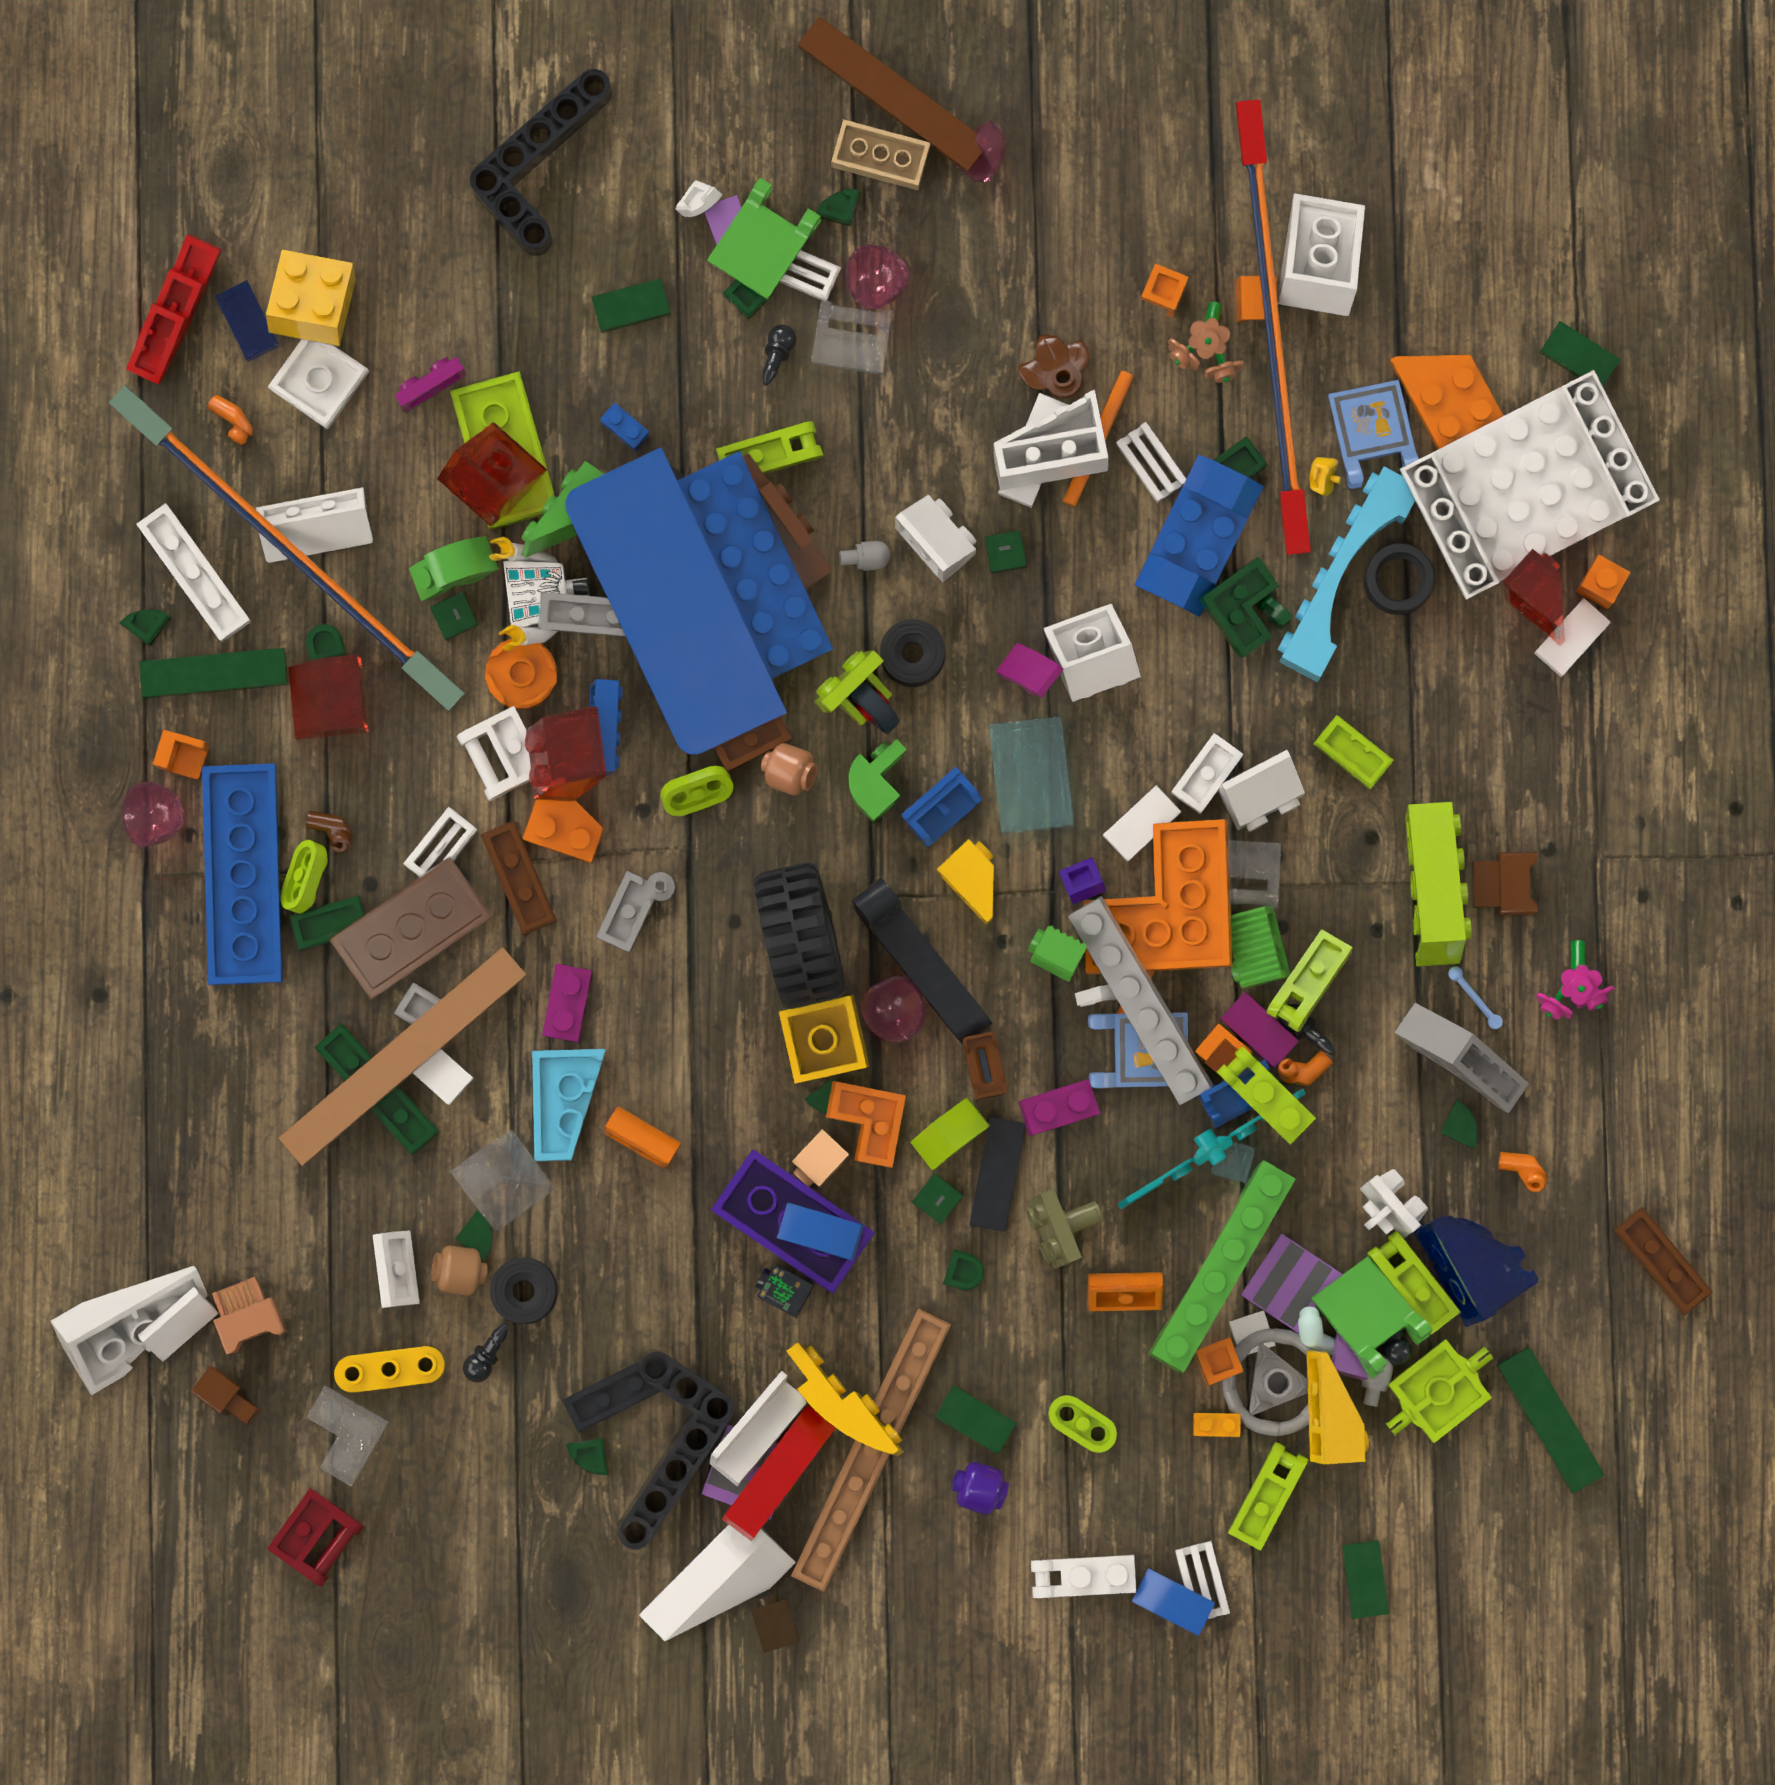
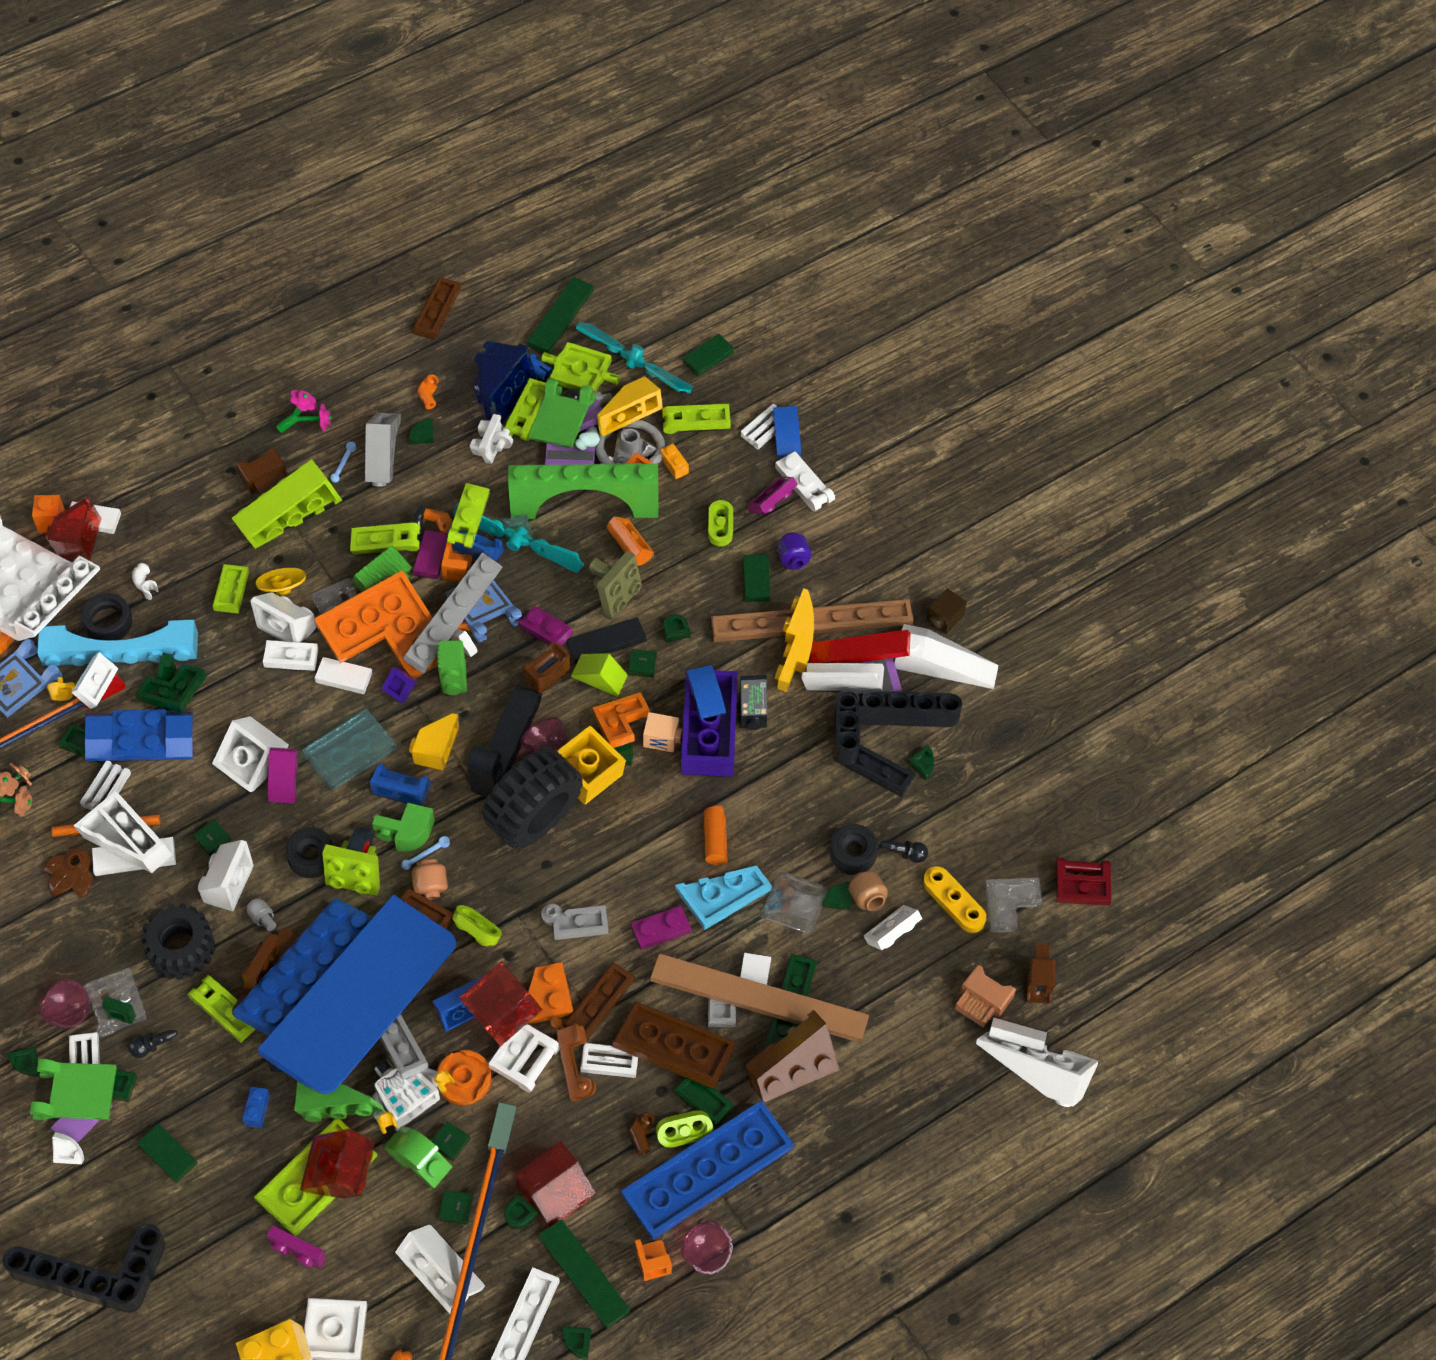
camera: 125 degrees left, 25 degrees down
none -> white plate [72,652,118,709]
none -> dark green tile [102,996,137,1024]
none -> white arm [132,563,159,600]
none -> black tyre [141,904,215,980]
none -> yellow dish [256,568,306,595]
none -> light blue hinge [401,836,450,870]
none -> dark green tile [439,1191,473,1224]
none -> blue pin [521,353,552,381]
none -> dark orange piece [550,1016,596,1102]
none -> teal piece [576,322,693,394]
none -> wedge [745,1010,839,1103]
none -> magenta plate [747,477,798,514]

